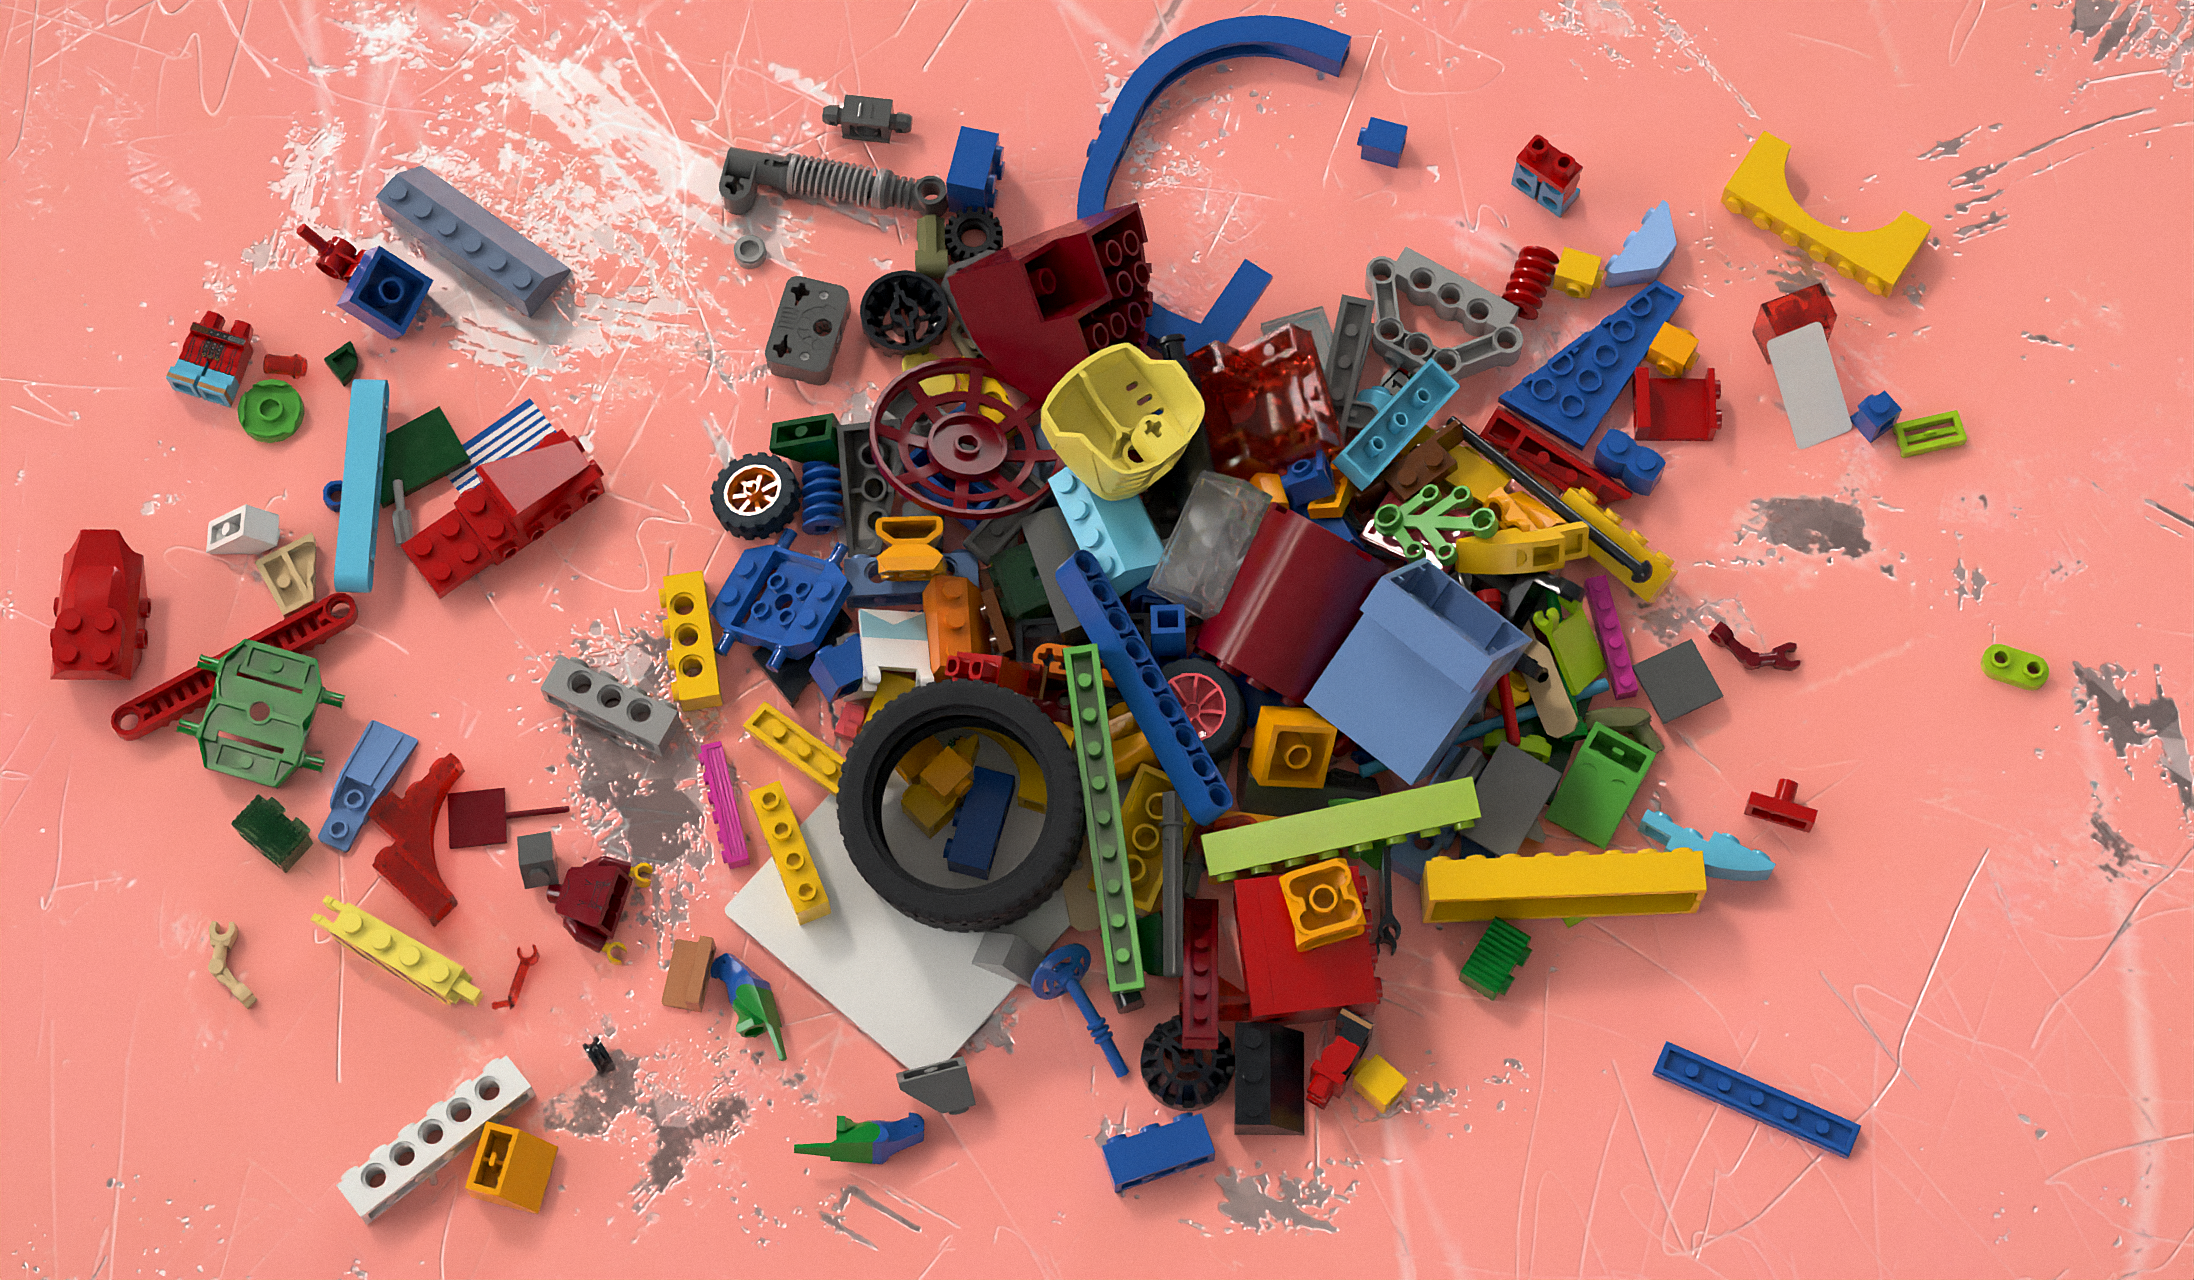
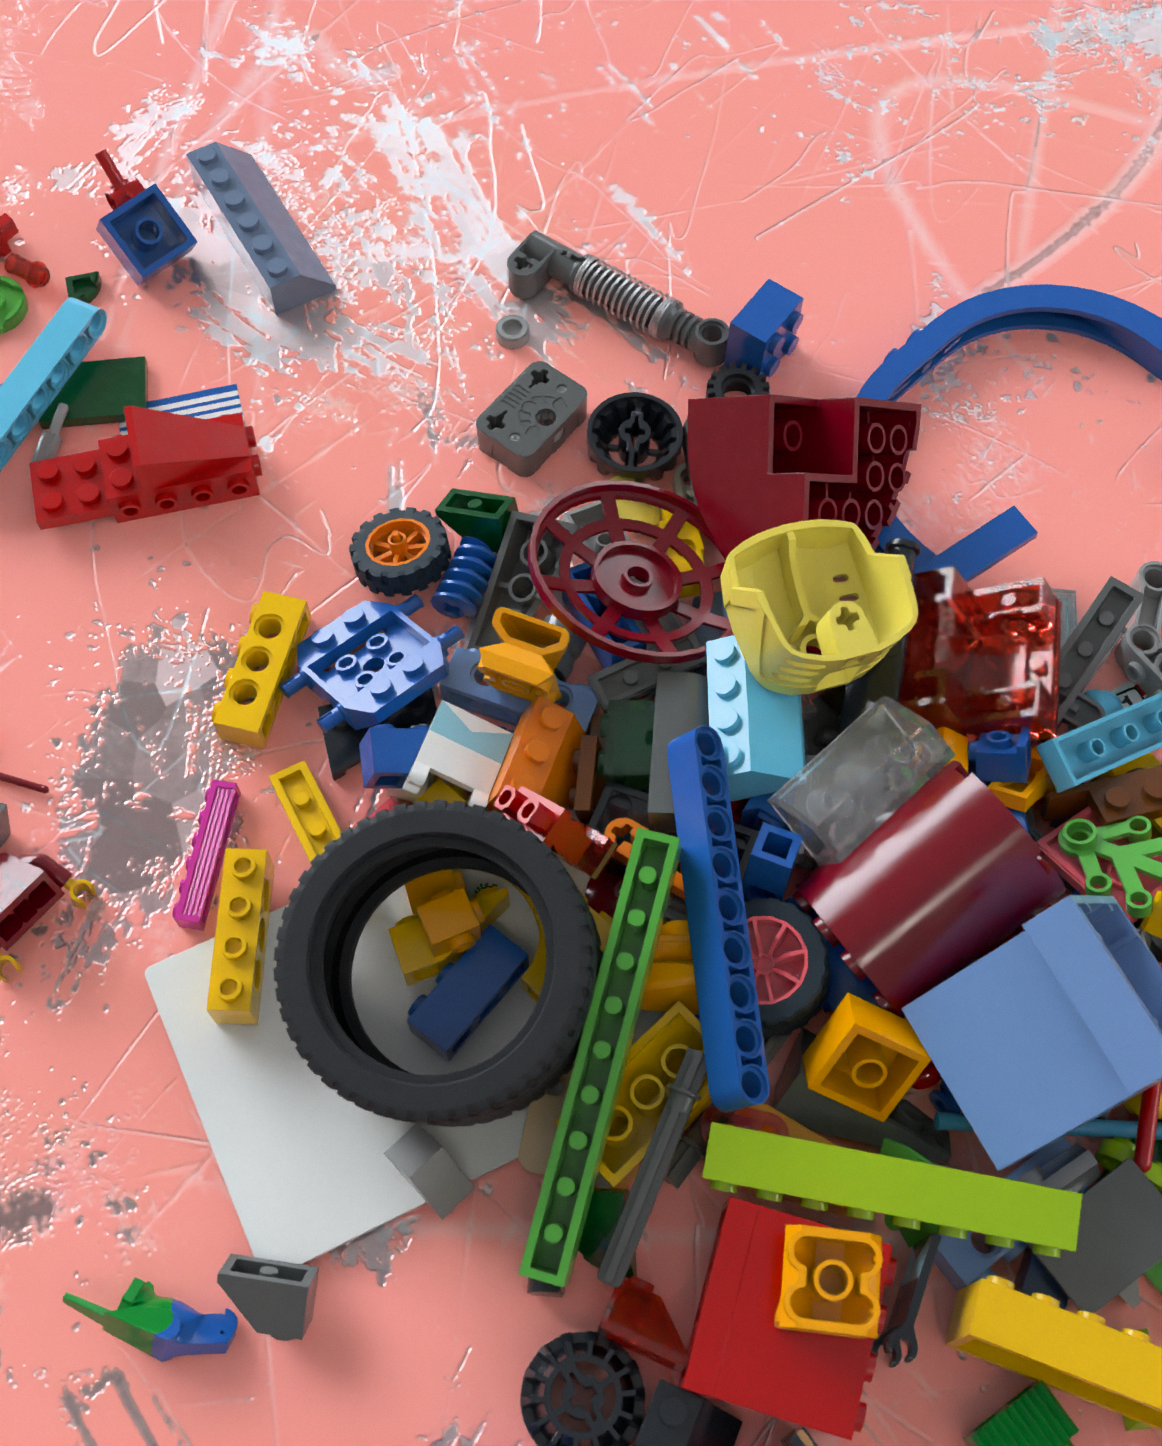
camera: 20 degrees right, 5 degrees down
light grey brick [540,655,681,756] -> none
nougat panel [661,935,717,1013] -> none
green animal [710,953,787,1061] -> none
dark grey piece [822,94,913,144] -> none
olive piece [915,214,949,279] -> none
blue dish [1031,943,1129,1078] -> none
dark red tile [1182,899,1219,1049] -> none

